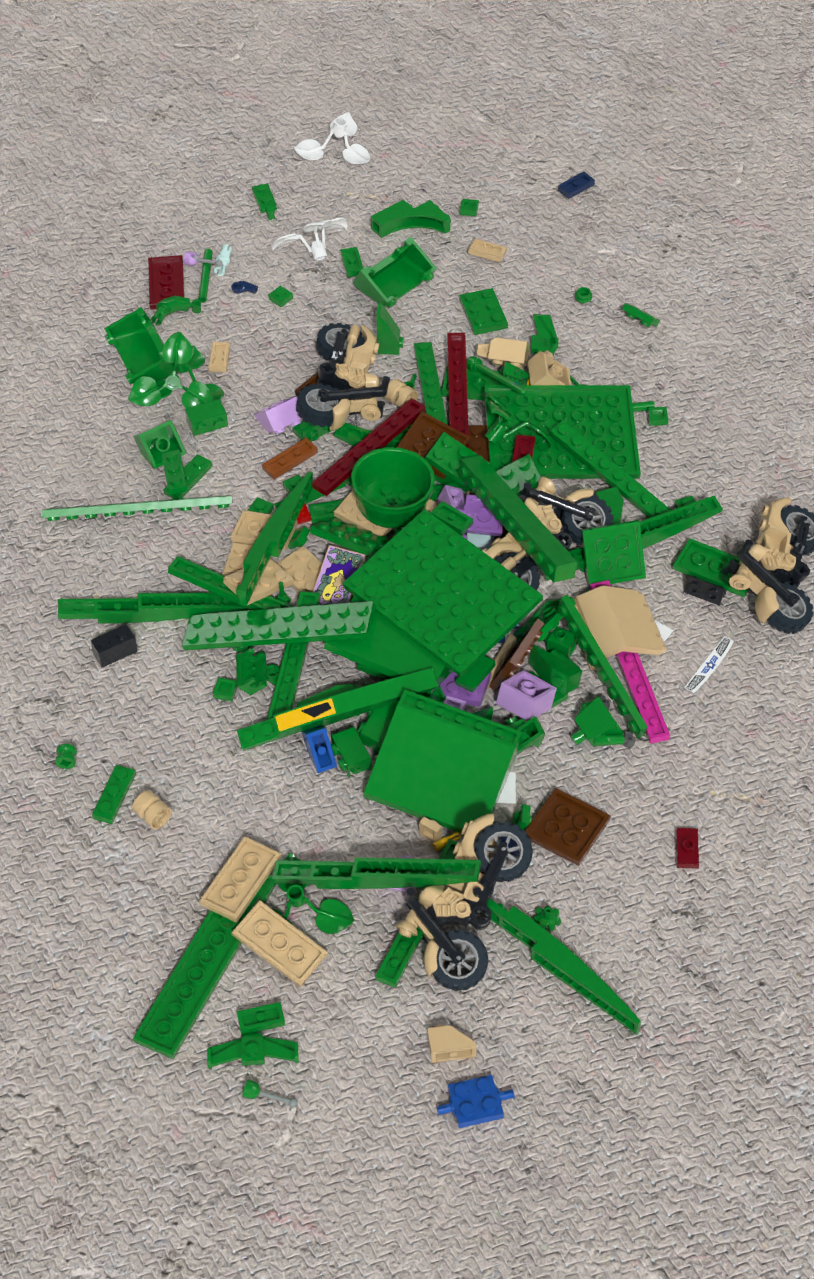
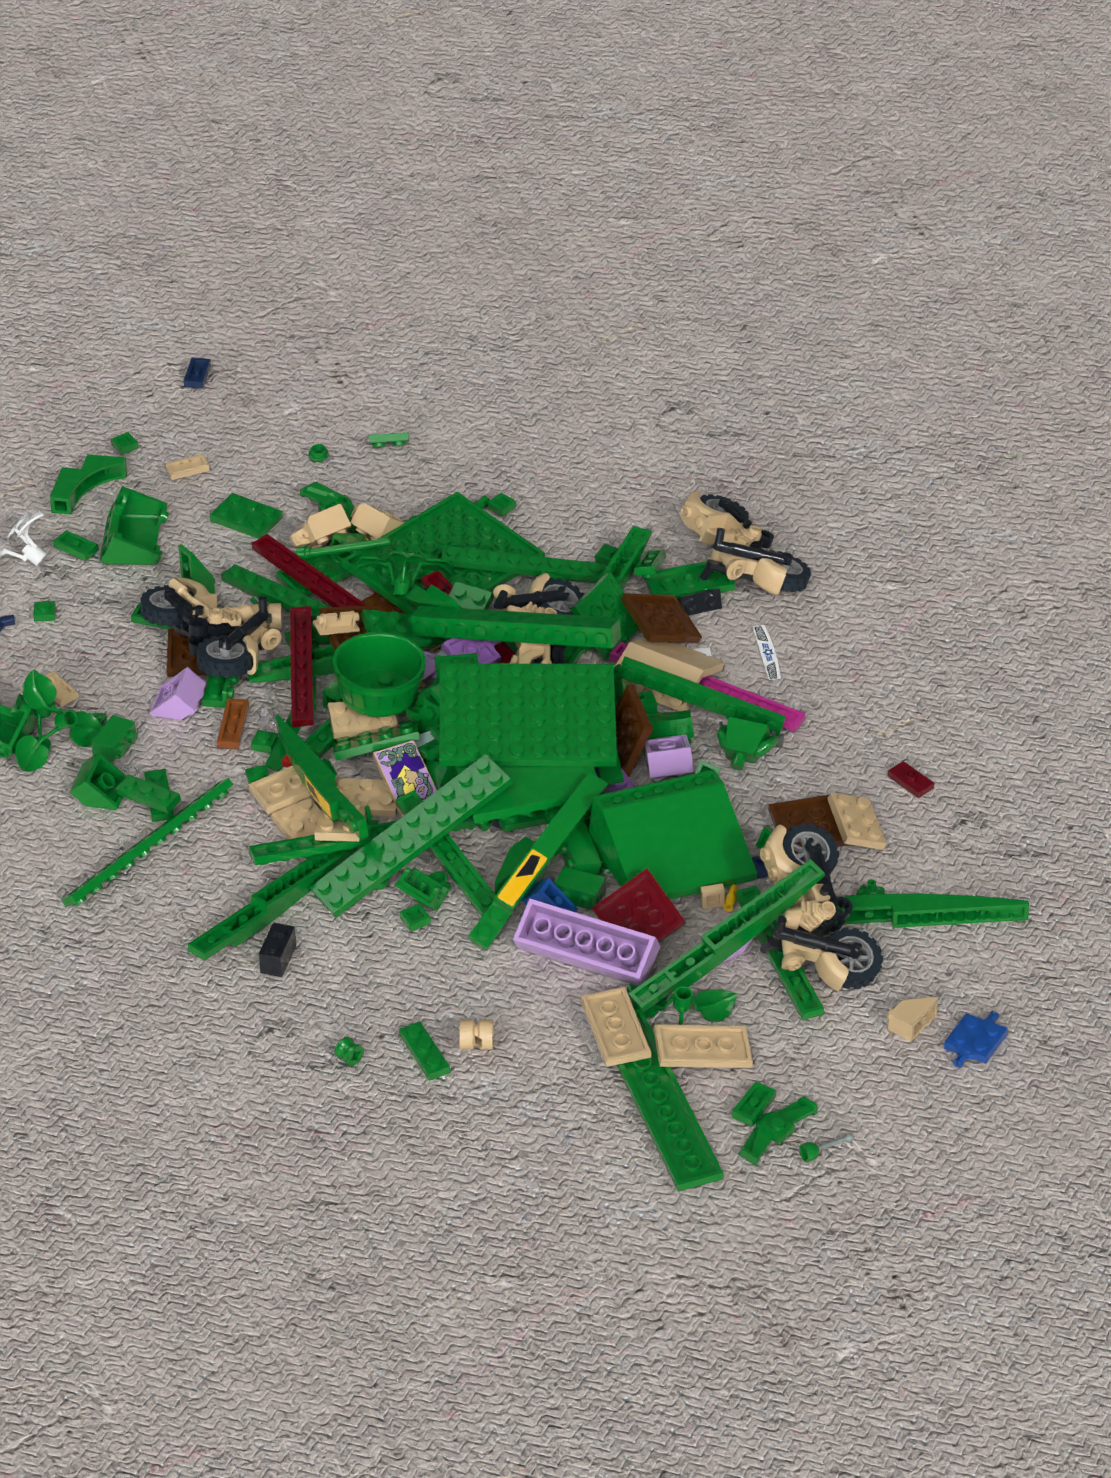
camera: 45 degrees left, 10 degrees down
none -> tan hinge [313,611,360,635]
none -> green slope [405,585,462,609]
none -> lavender brick [513,898,660,985]
none -> dark red plate [592,868,686,943]
none -> reddish brown plate [621,593,702,643]
none -> green plate [634,549,666,578]
none -> tan plate [827,793,887,850]

